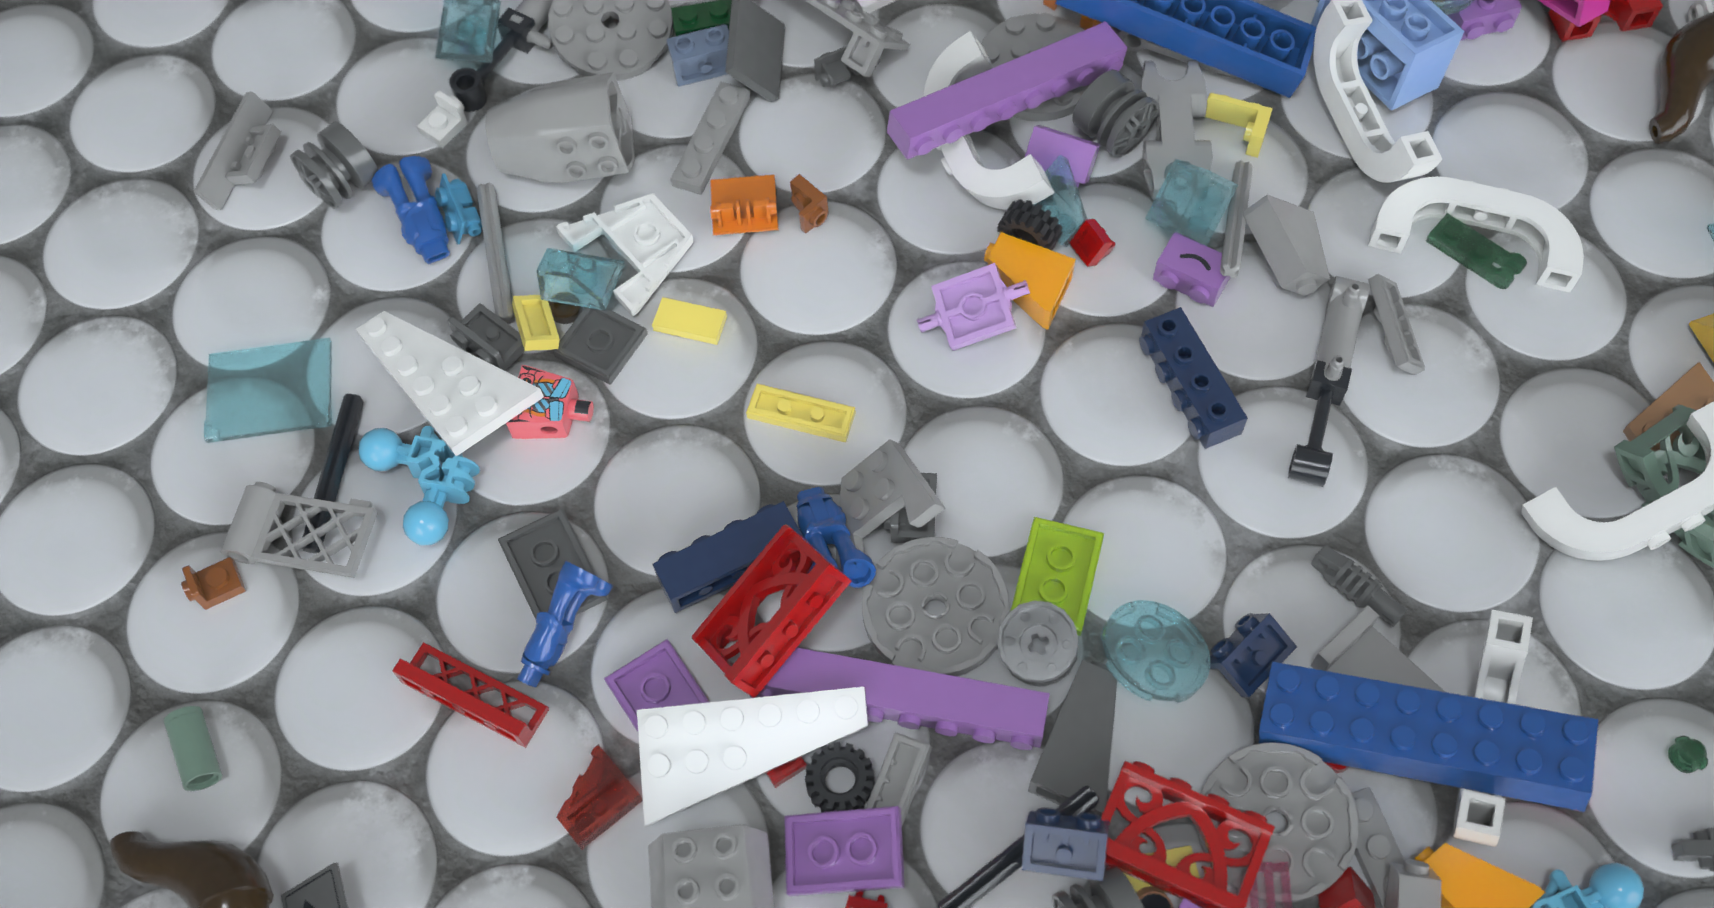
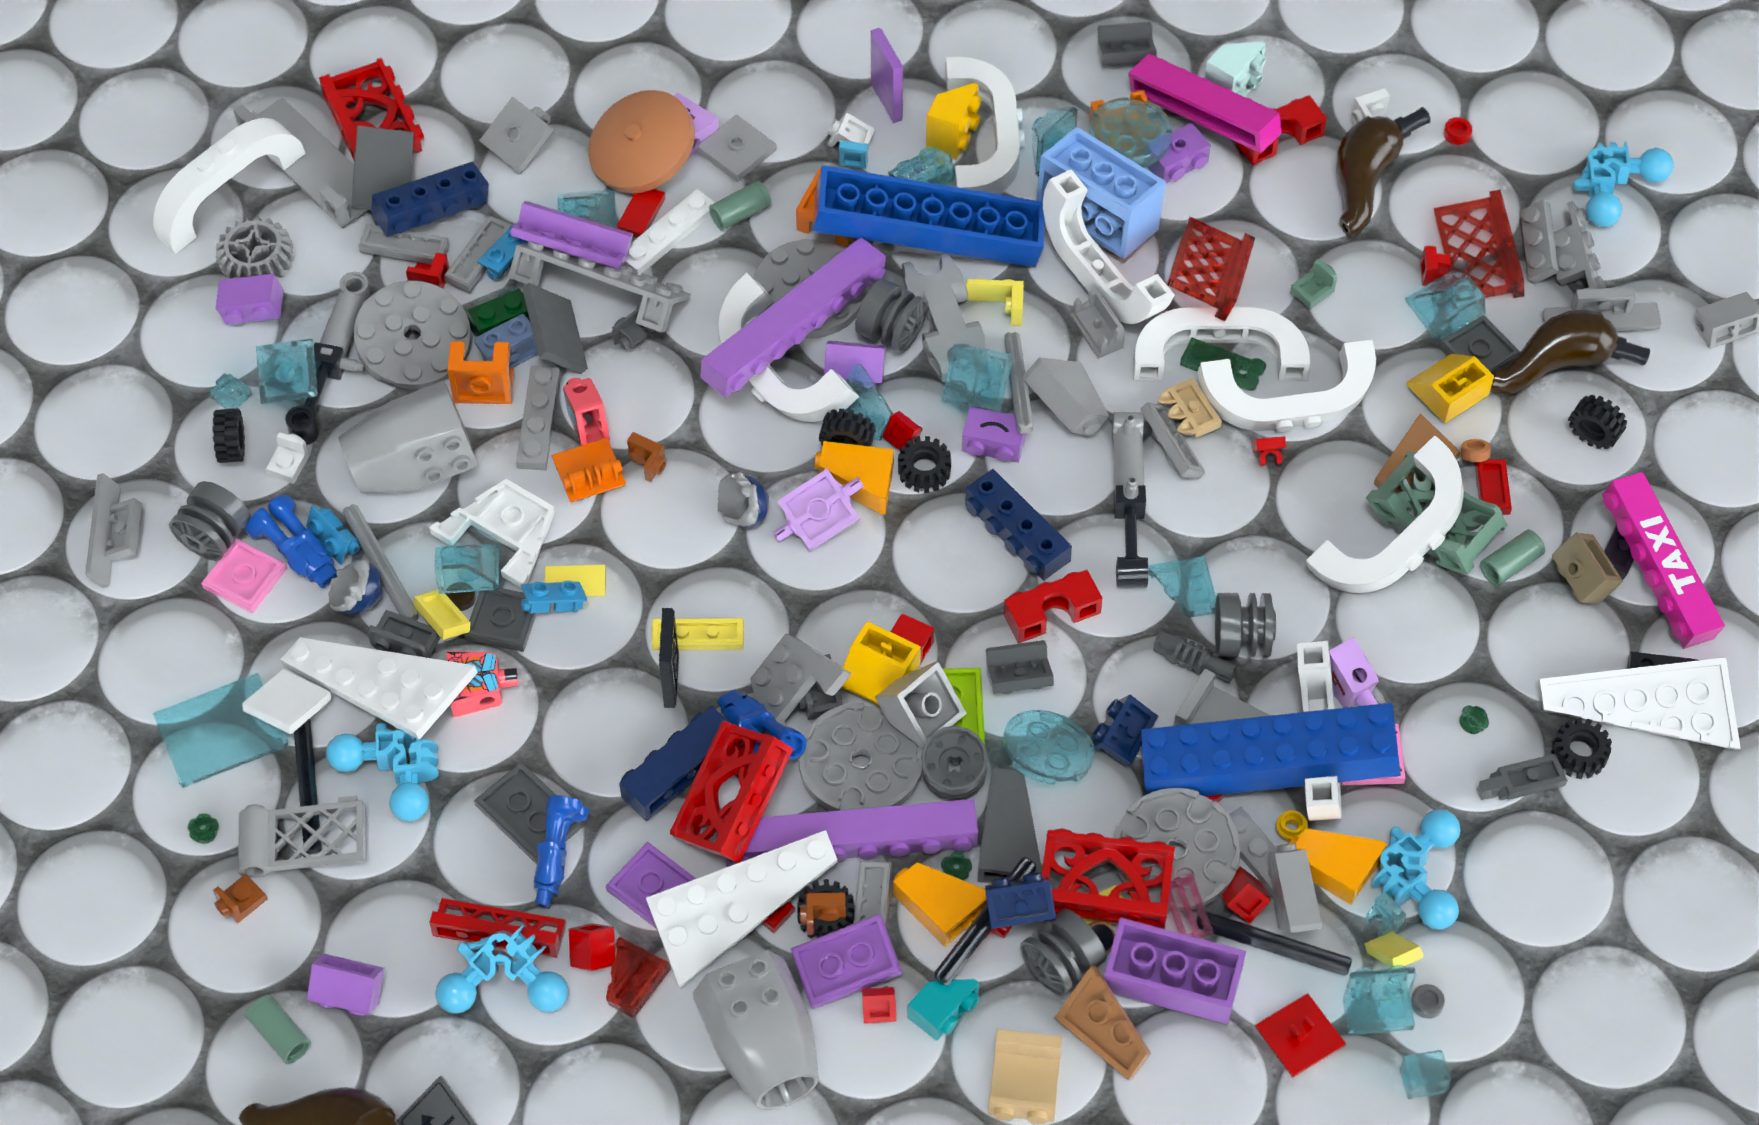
camera: 20 degrees left, 5 degrees down
none -> clear green plate [187,813,219,844]
none -> bright pink tile [201,539,287,614]
none -> clear light blue tile [209,373,252,409]
none -> black tyre [212,409,245,463]
none -> white tile [242,669,331,734]
none -> medium lavender brick [307,953,384,1015]
none -> light grey hair [328,560,383,615]
none -> medium azure piece [435,925,569,1014]
none -> orange panel [447,341,515,404]
none -> dark azure hinge [521,581,587,614]
none -> coral torso [563,377,610,446]
none -> red panel [568,923,615,971]
none -> black tile [659,608,679,708]
none -> light grey hair [718,472,769,527]
none -> dark orange bracket [800,892,846,935]
none -> yellow slope [841,621,921,706]
none -> light grey slope [875,662,967,748]
none -> red panel [890,614,934,665]
none -> light orange slope [893,862,987,947]
none -> black tyre [898,436,951,493]
none -> clear green plate [941,852,972,880]
none -> dark grey bracket [986,640,1054,694]
none -> red arch [1003,569,1103,644]
none -> light grey hinge [1070,288,1125,359]
none -> clear light blue wing [1148,556,1216,618]
none -> tan plate [1158,378,1222,438]
none -> clear red fence [1166,216,1255,321]
none -> white arch [1197,340,1376,432]
none -> dark grey wheel [1215,593,1276,657]
none -> red tile [1251,436,1286,466]
none -> yellow plate [1276,810,1308,841]
none -> sand green bracket [1290,258,1338,310]
none -> lavender torso [1329,637,1379,708]

